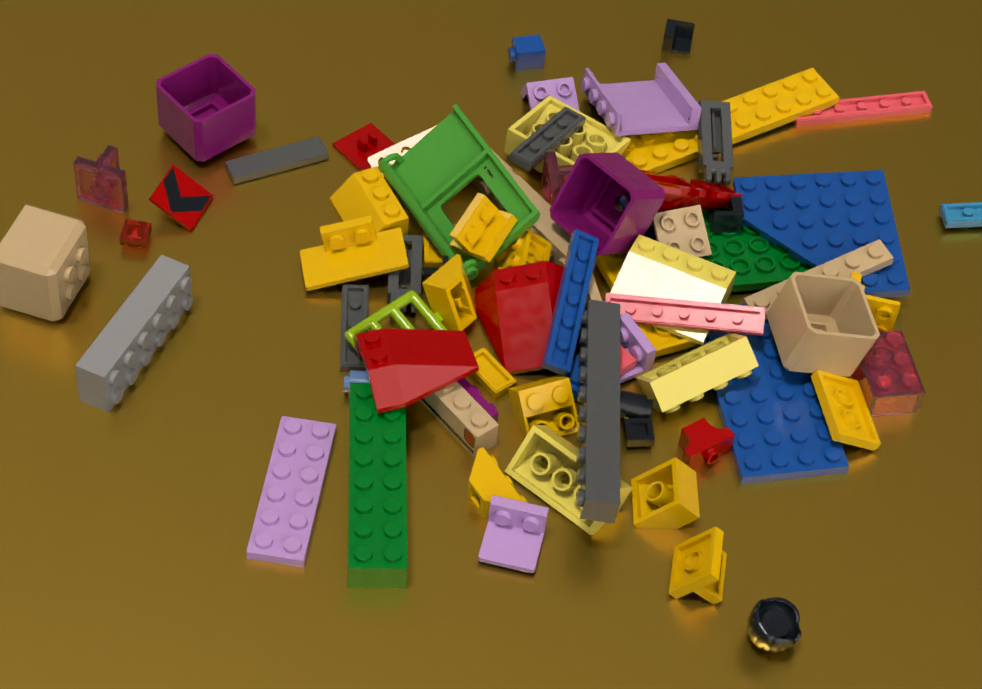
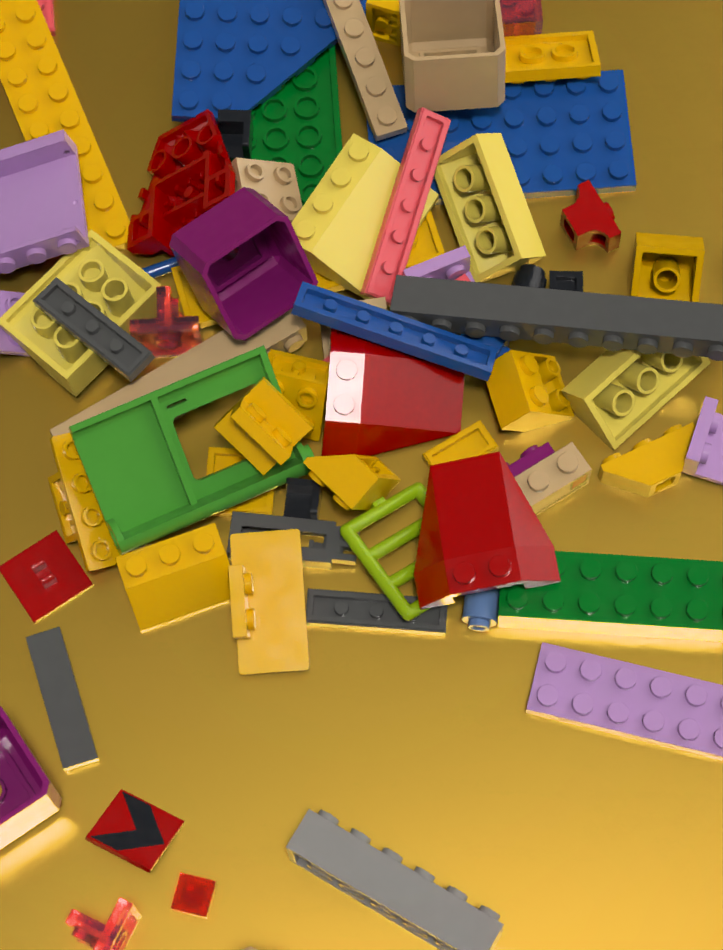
camera: 75 degrees left, 20 degrees up
dark grey hinge [697,100,733,185] -> none

